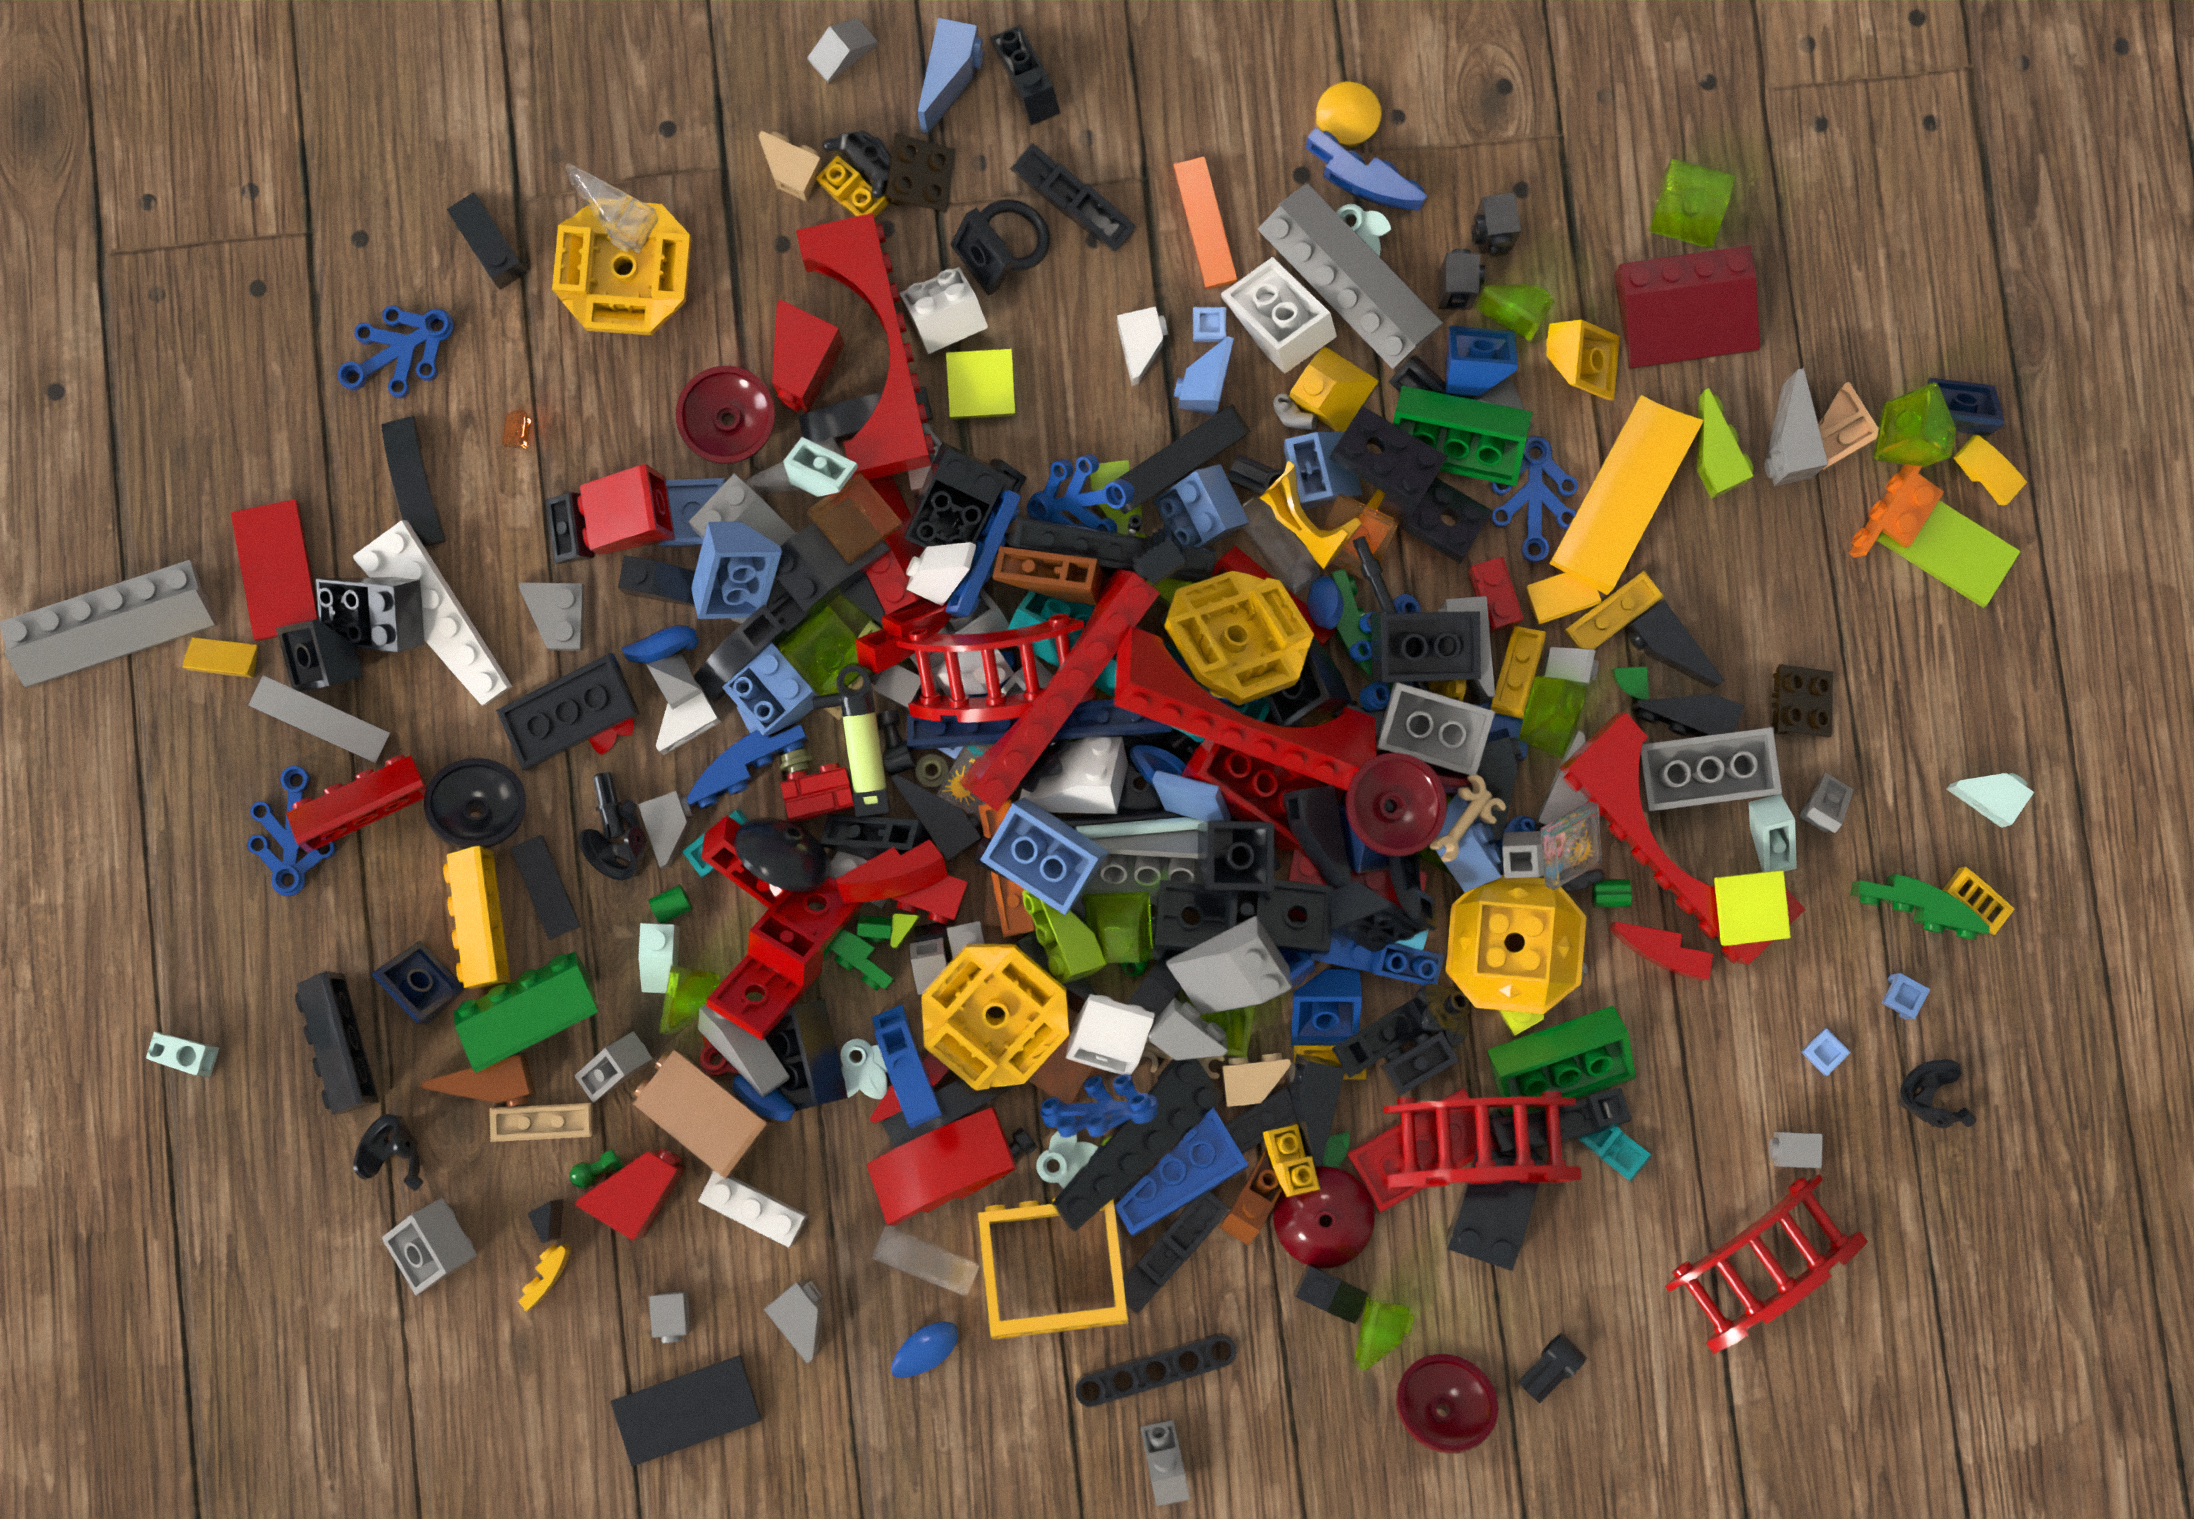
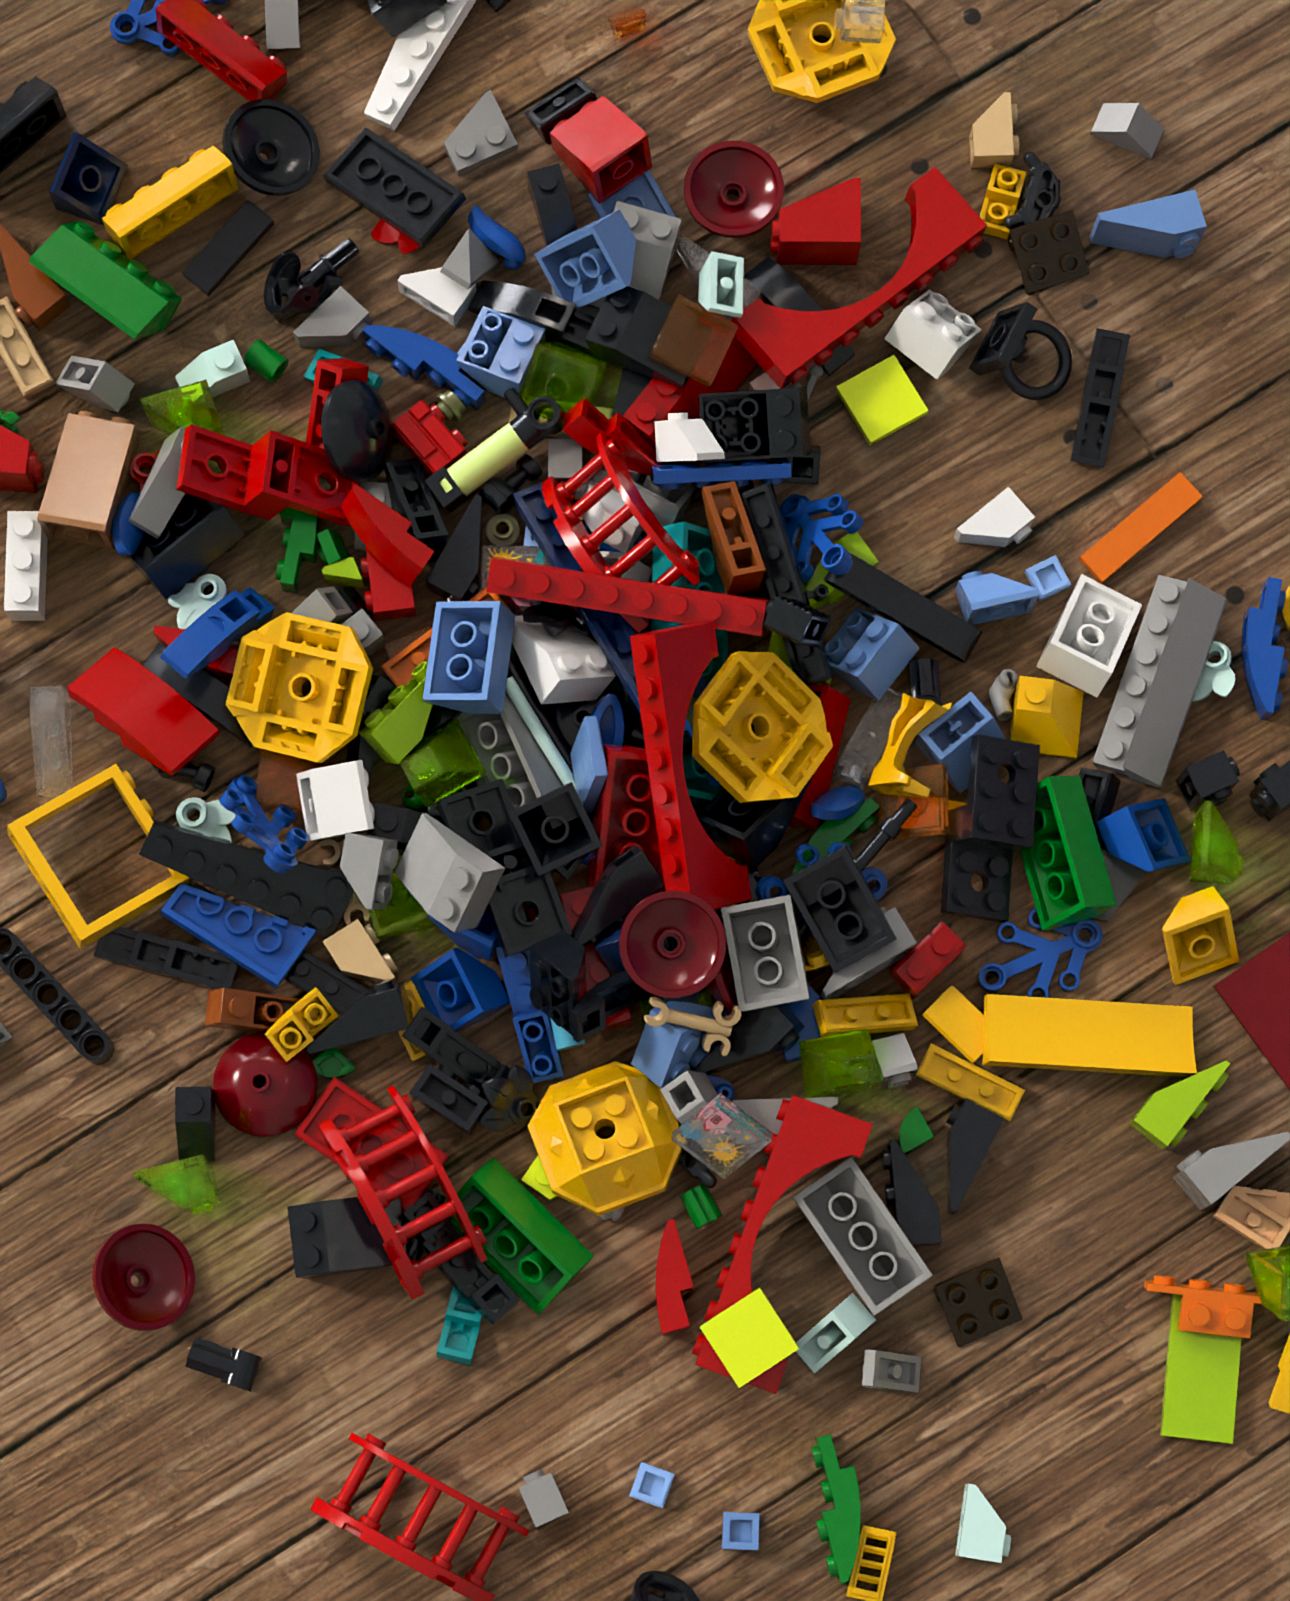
camera: 60 degrees right, 5 degrees down
black slope [990,25,1061,126] -> none

